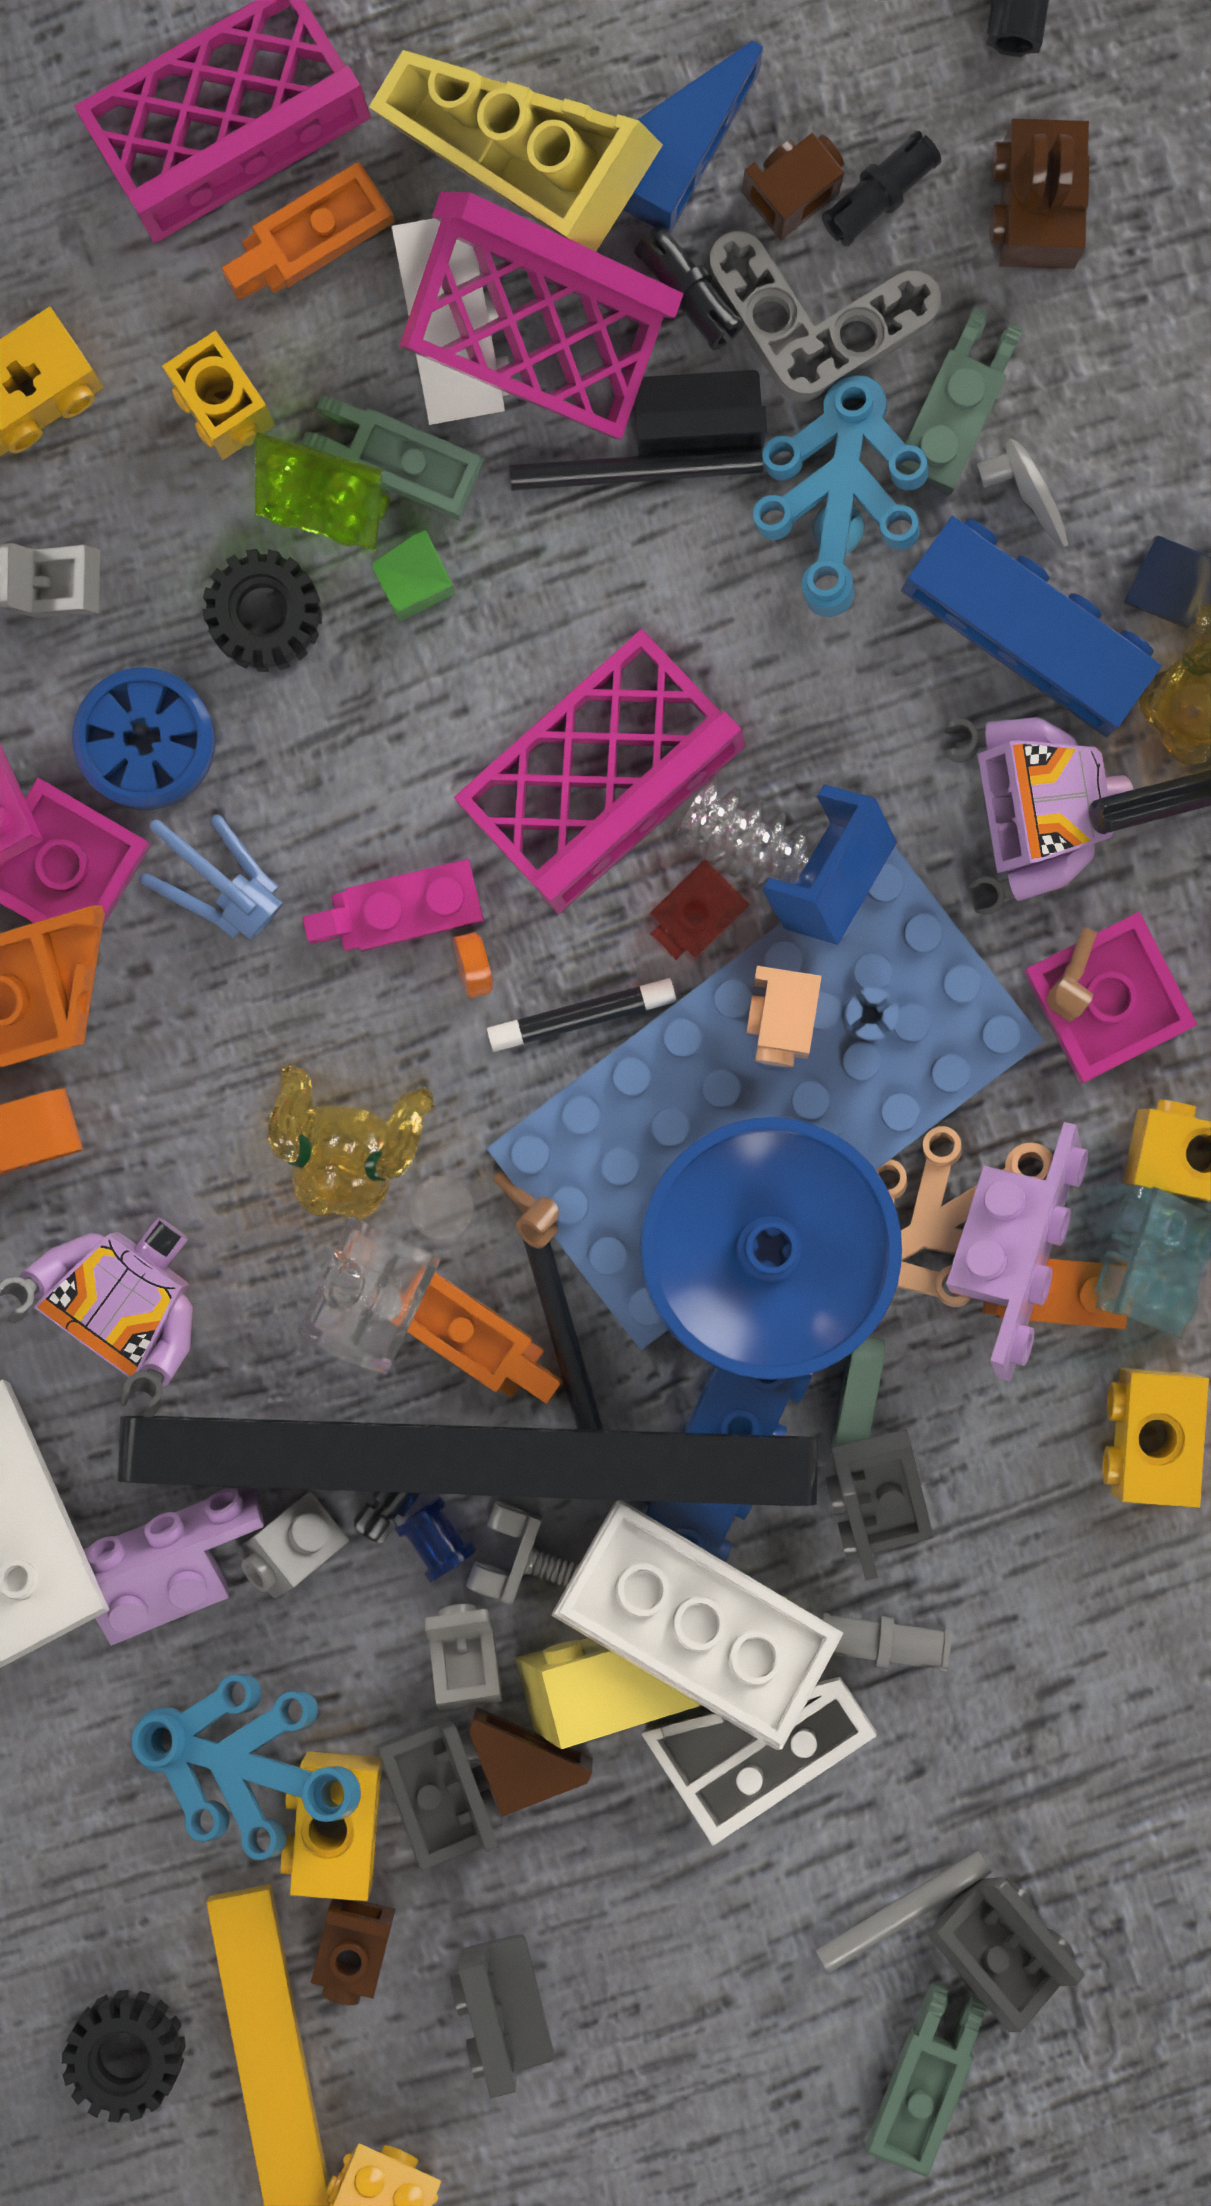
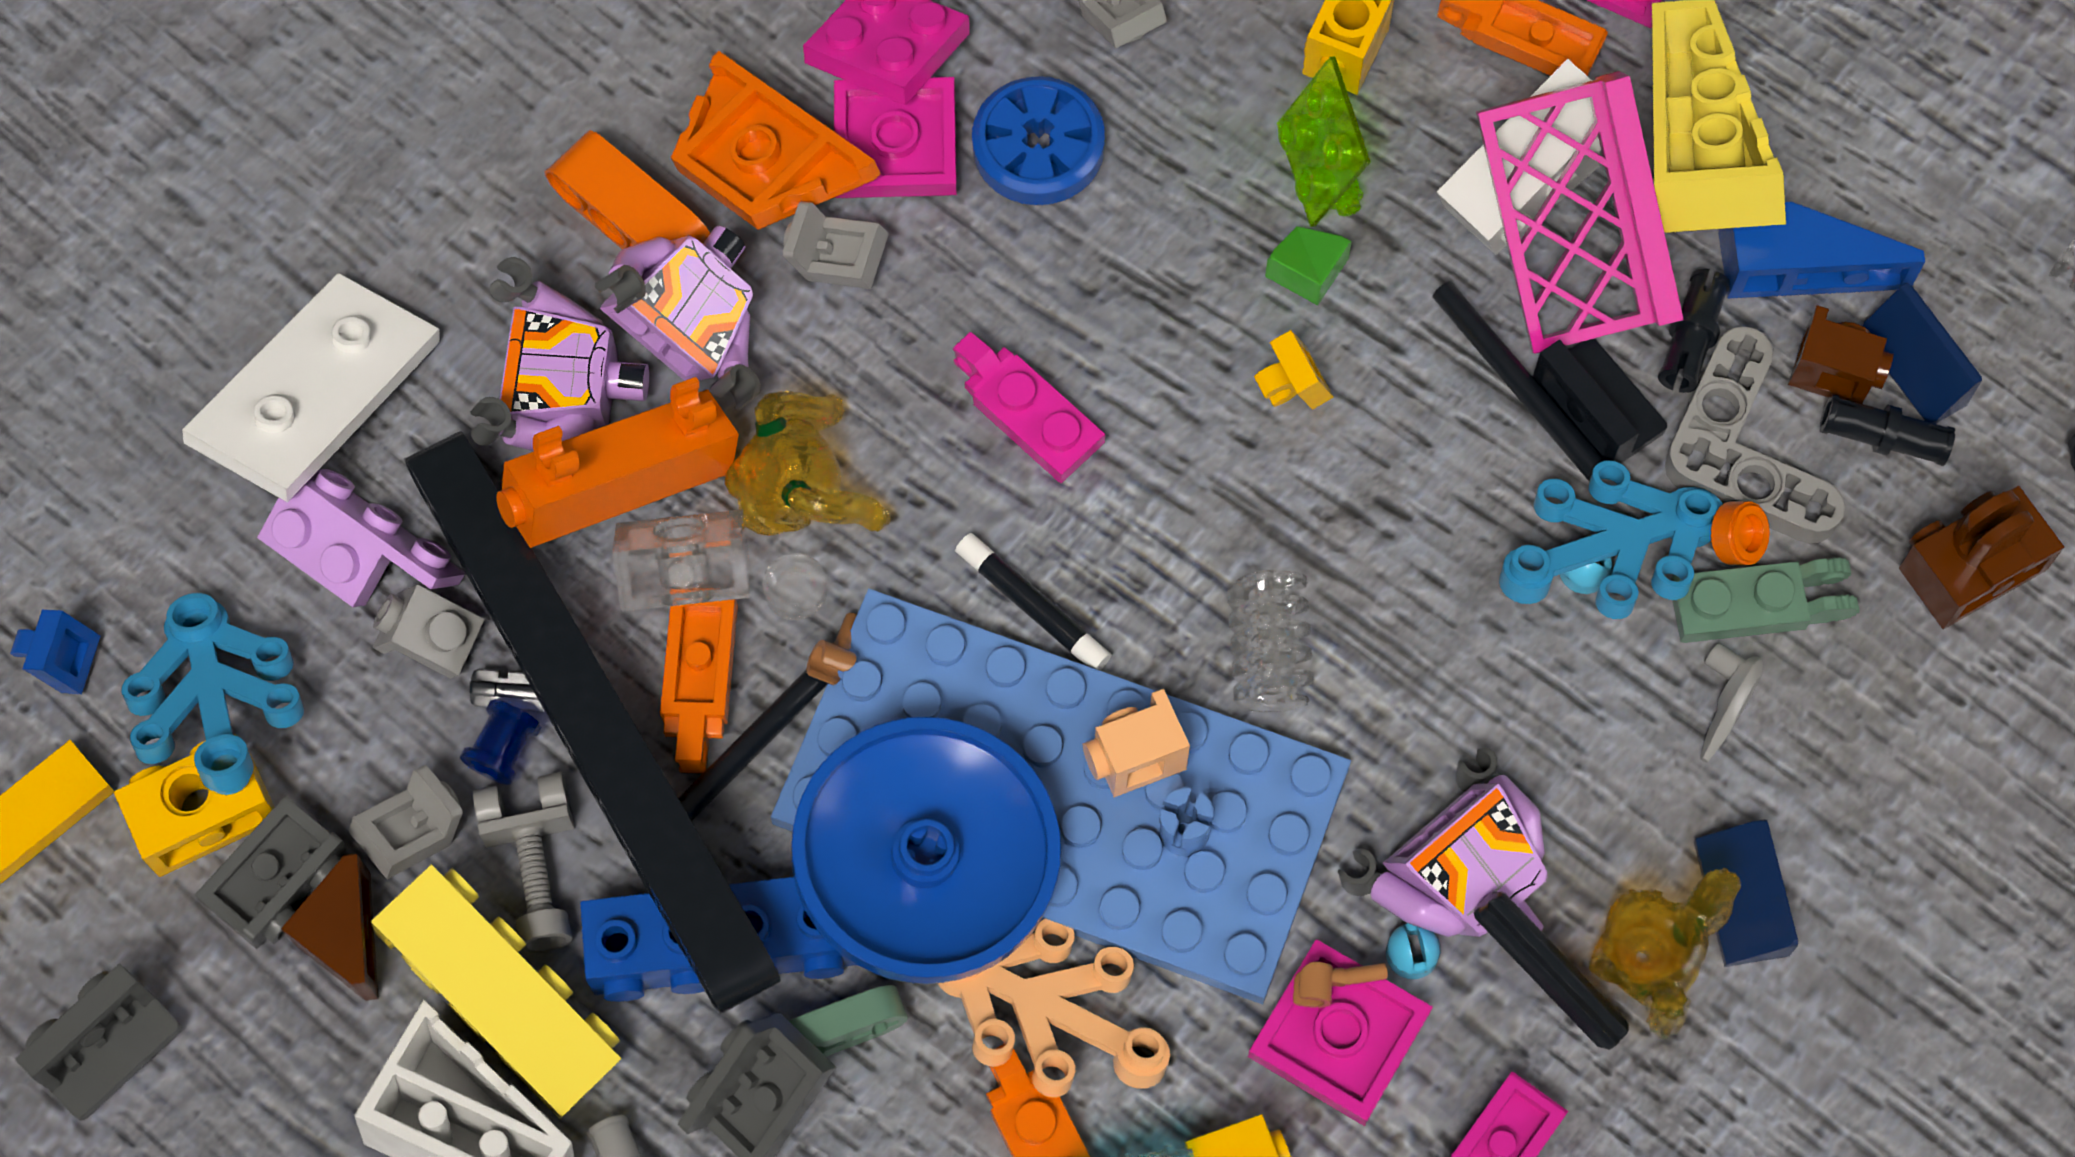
camera: 65 degrees right, 20 degrees down
medium blue plant [139,815,284,941] -> none
black tyre [202,549,323,672] -> none
sand green hinge [300,395,486,521] -> none
reddish brown brick [311,1899,396,2005] -> none
dark pink fence [453,629,746,915] -> none
orange tile [453,932,493,999] -> none
white plate [551,1500,843,1750] -> none
clear red brick [649,859,750,963] -> none
blue panel [762,785,897,945] -> none
blue brick [901,515,1163,738] -> none
lavender bracket [946,1122,1088,1382] -> none
none -> blue tile [10,609,101,695]
none -> orange brick [496,377,739,548]
none -> torso [595,226,761,411]
none -> light grey bracket [783,201,889,289]
none -> yellow tile [1254,330,1334,410]
none -> medium azure hinge [1386,923,1440,980]
none -> orange tile [1711,501,1770,565]
none -> dark blue slope [1862,283,1982,424]

